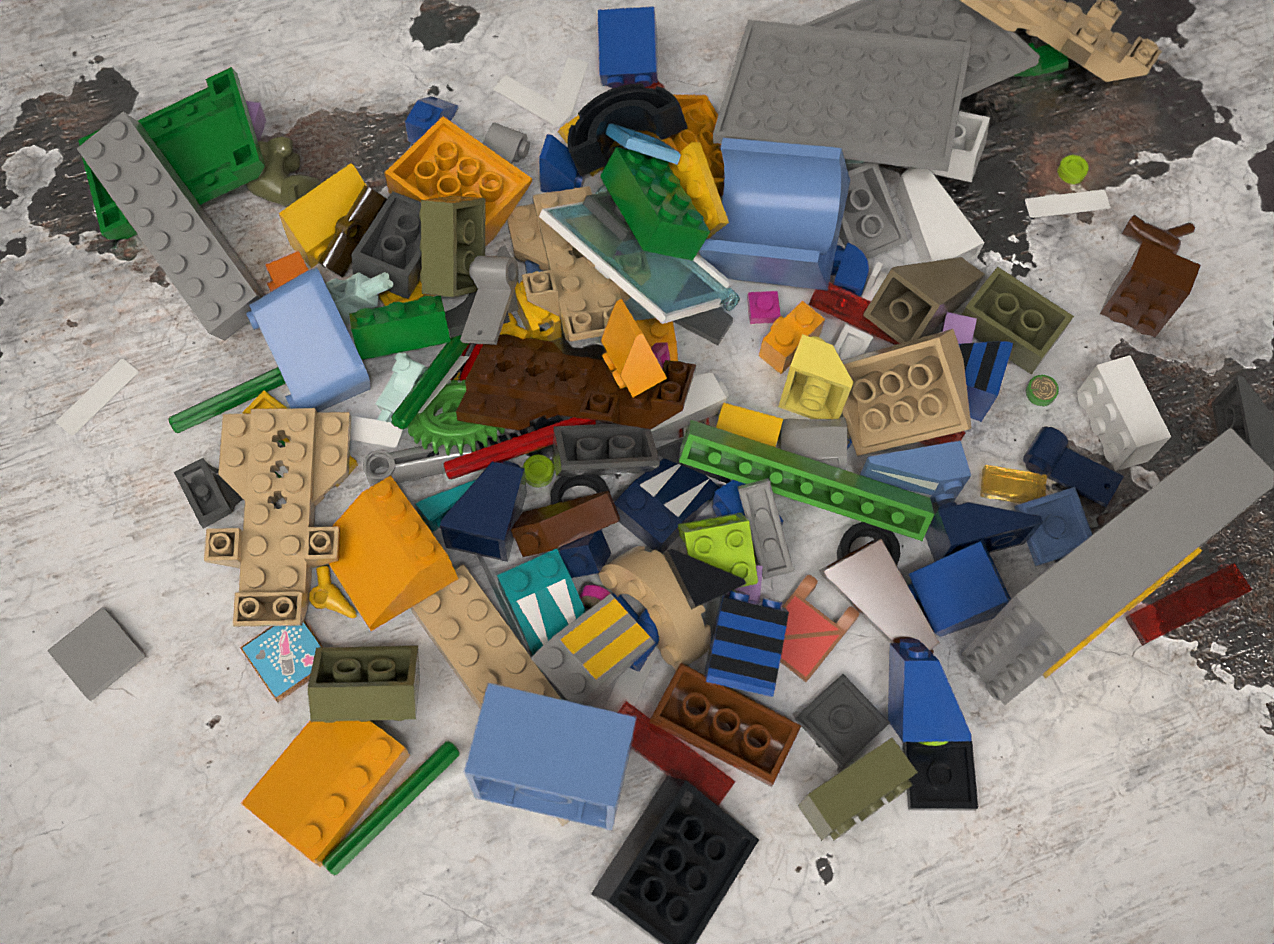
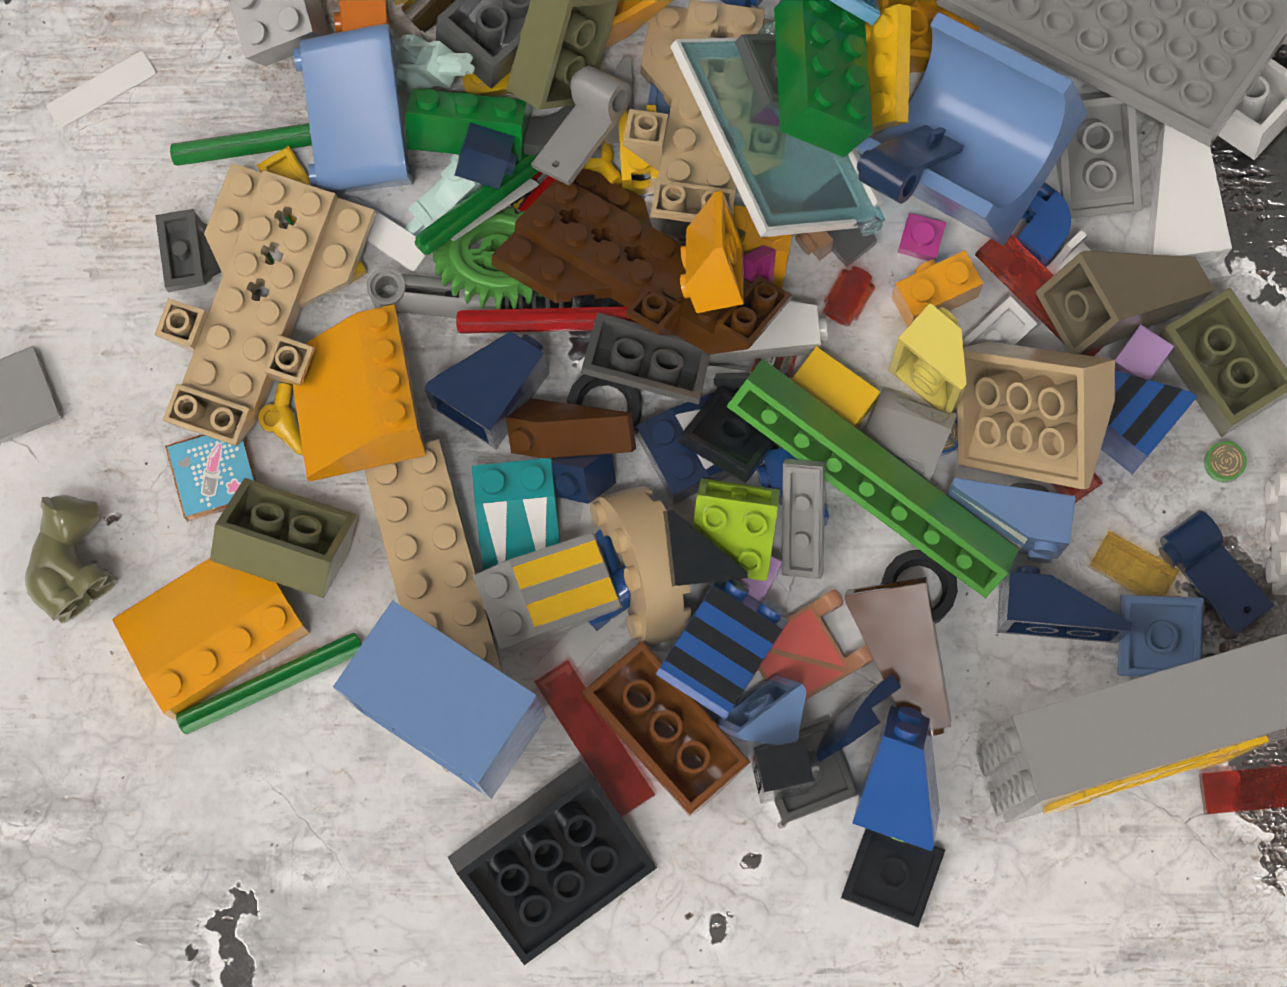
camera: 30 degrees right, 10 degrees up
teal slope [415,479,476,532] -> none
white sticker [476,554,523,640] -> none
lime tile [523,455,554,488] -> none
dark pink tile [580,585,611,609] -> none
olive brick [798,737,918,841] -> none
blue slope [908,541,1011,637] -> none
none -> olive animal [25,495,118,624]
none -> dark blue brick [454,122,518,189]
none -> black tile [678,385,776,483]
none -> medium blue slope [714,674,807,745]
none -> black brick [752,740,820,804]
none -> medium nougat plate [795,211,834,261]
none -> dark blue slope [816,674,902,762]
none -> clear red brick [822,266,876,327]
none -> dark blue door [857,125,964,204]

